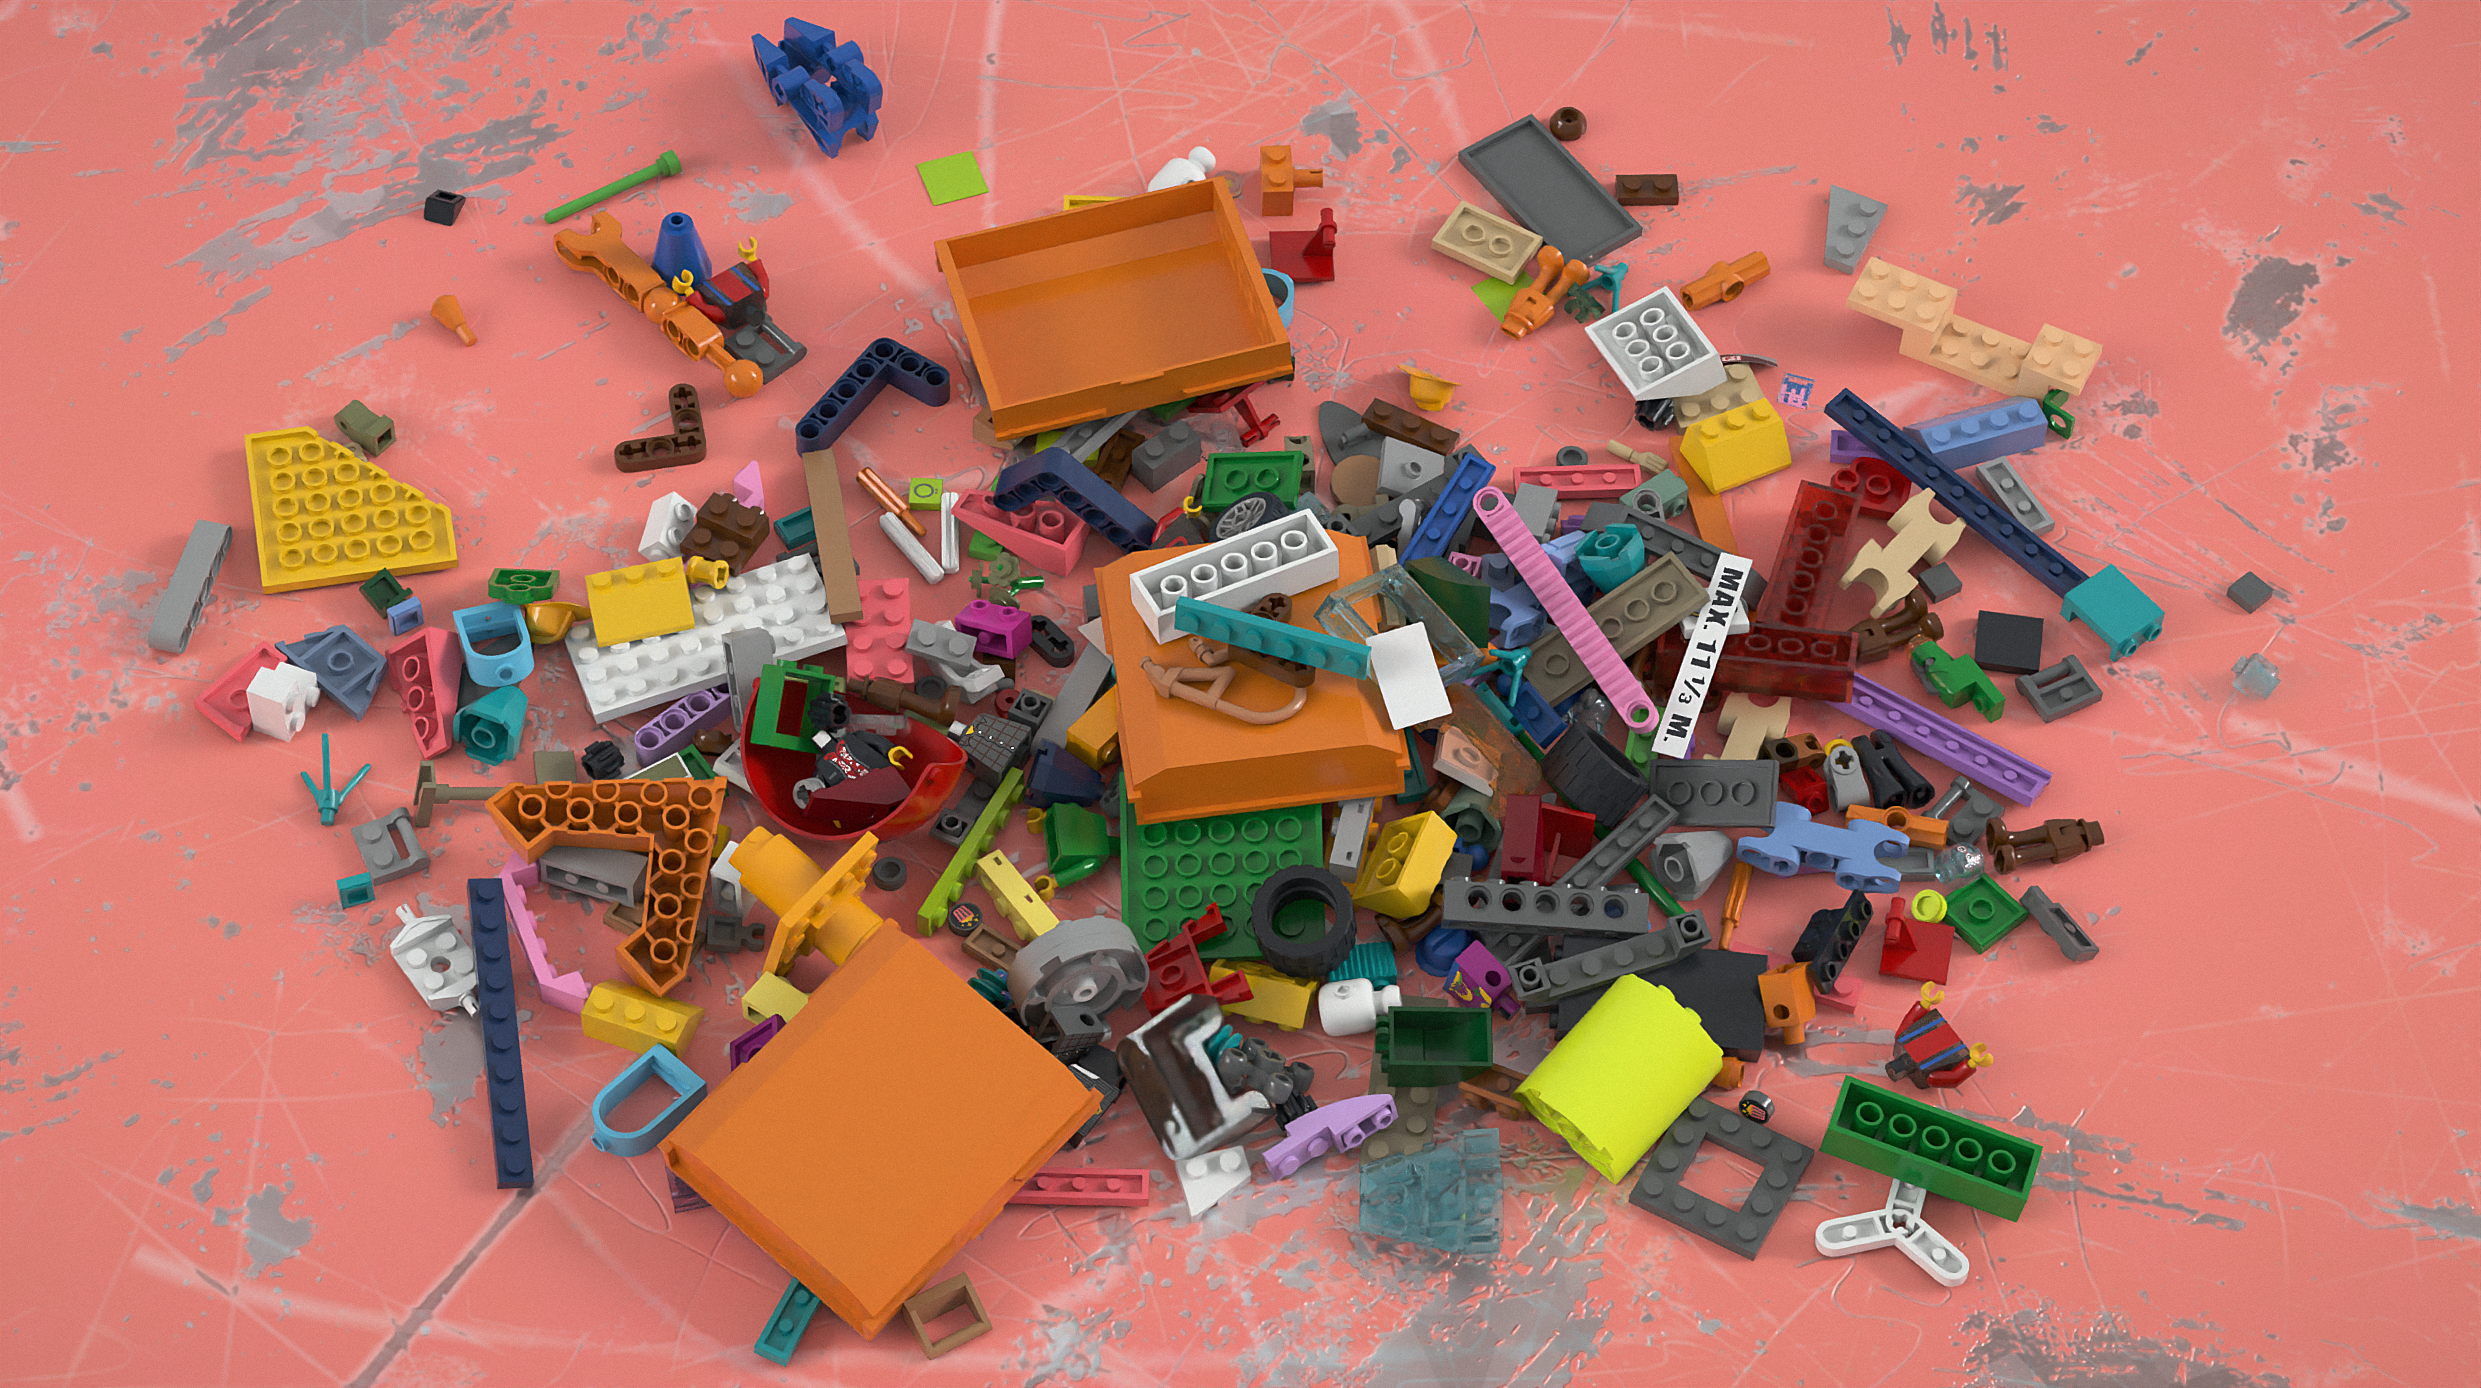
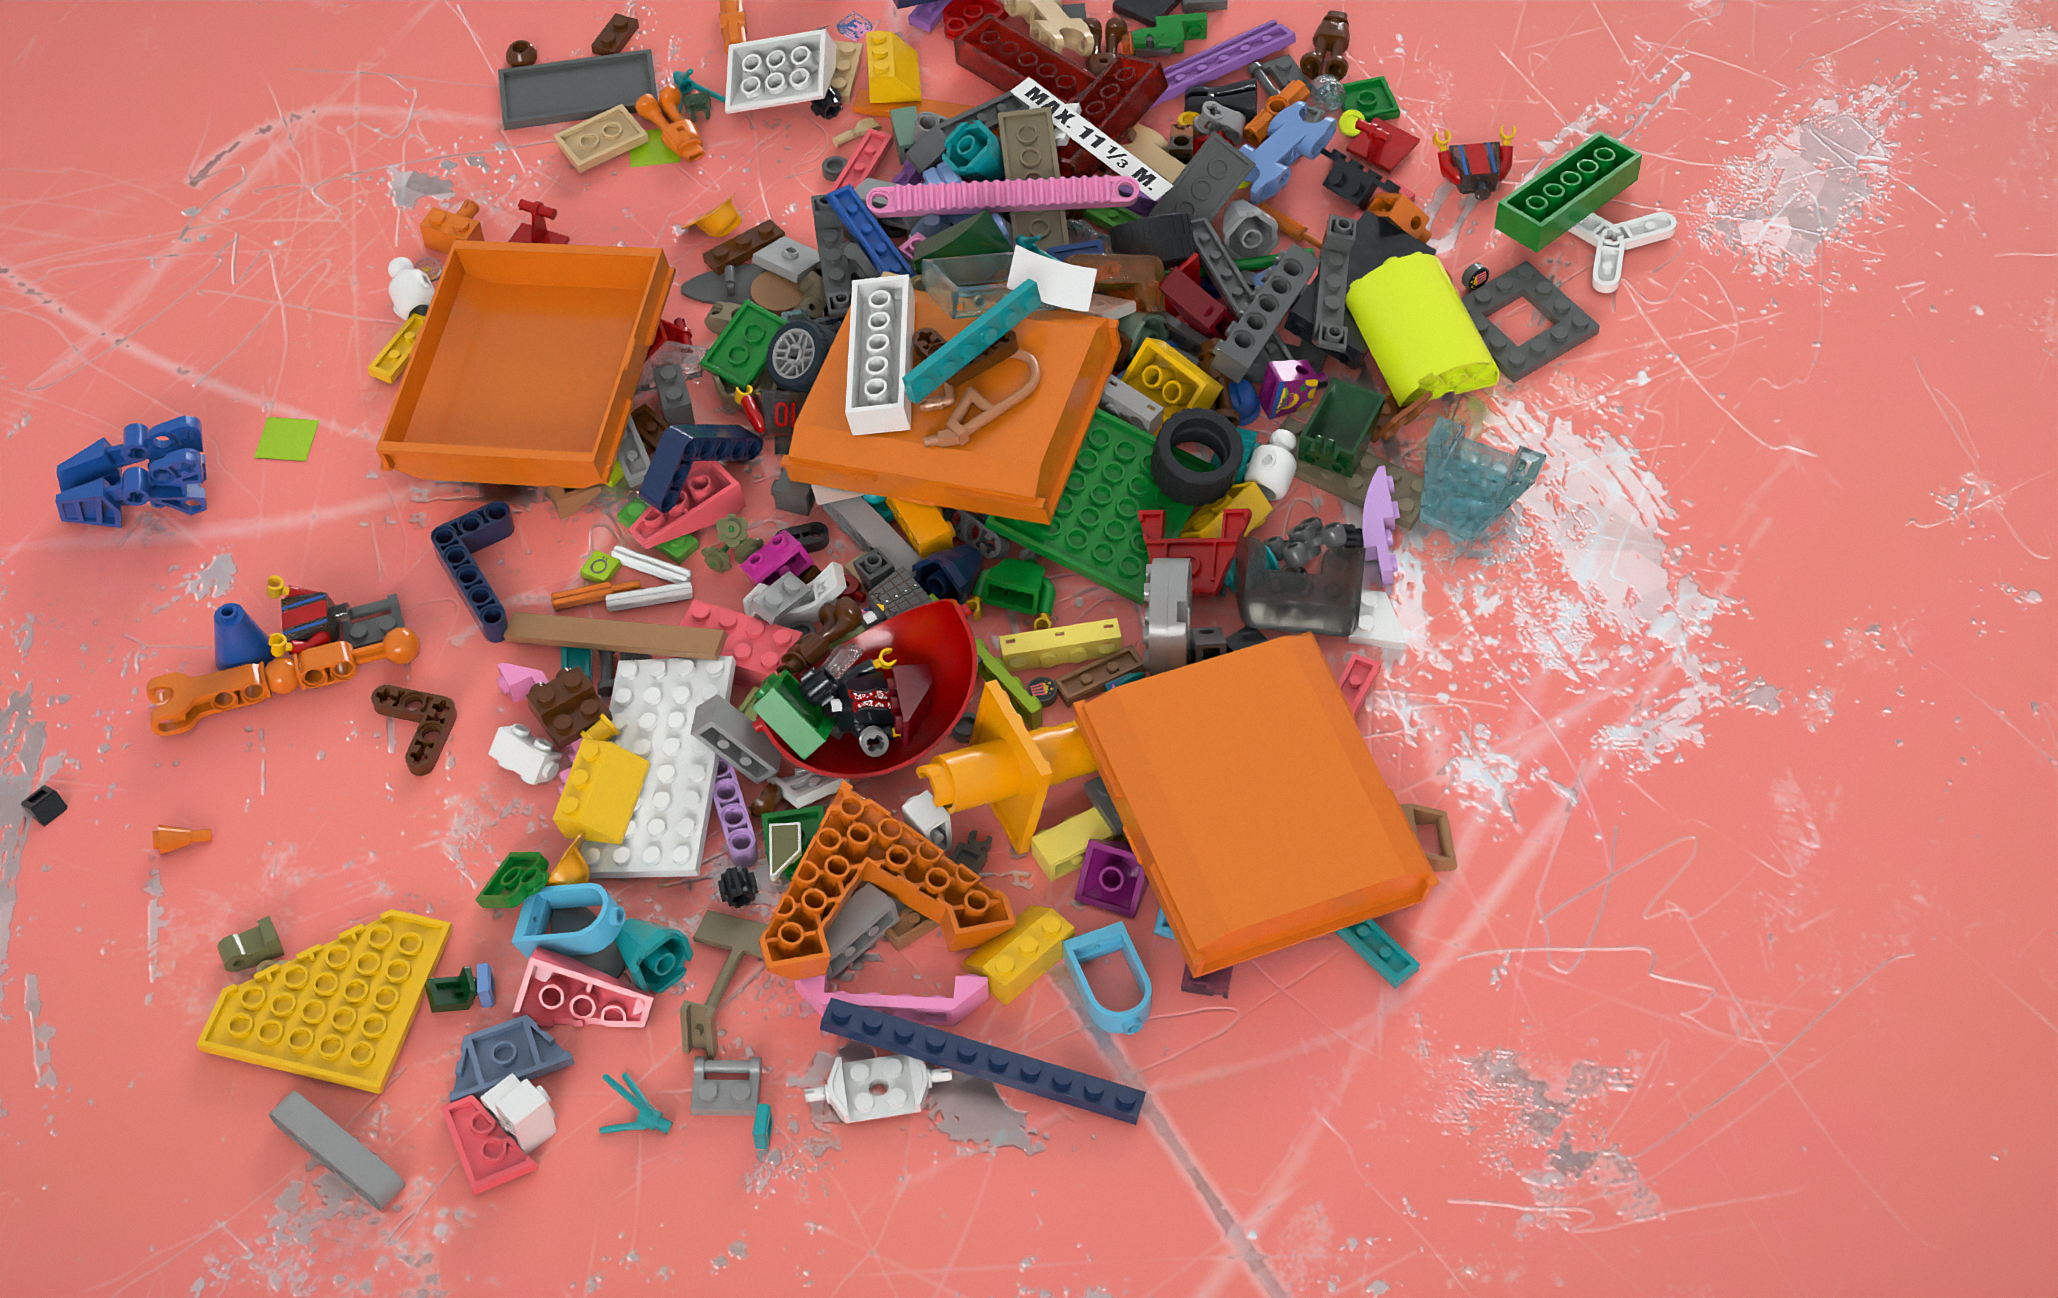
camera: 60 degrees left, 0 degrees up
bright green piece [544,150,682,224] -> none
dark grey hinge [2019,886,2099,962] -> none

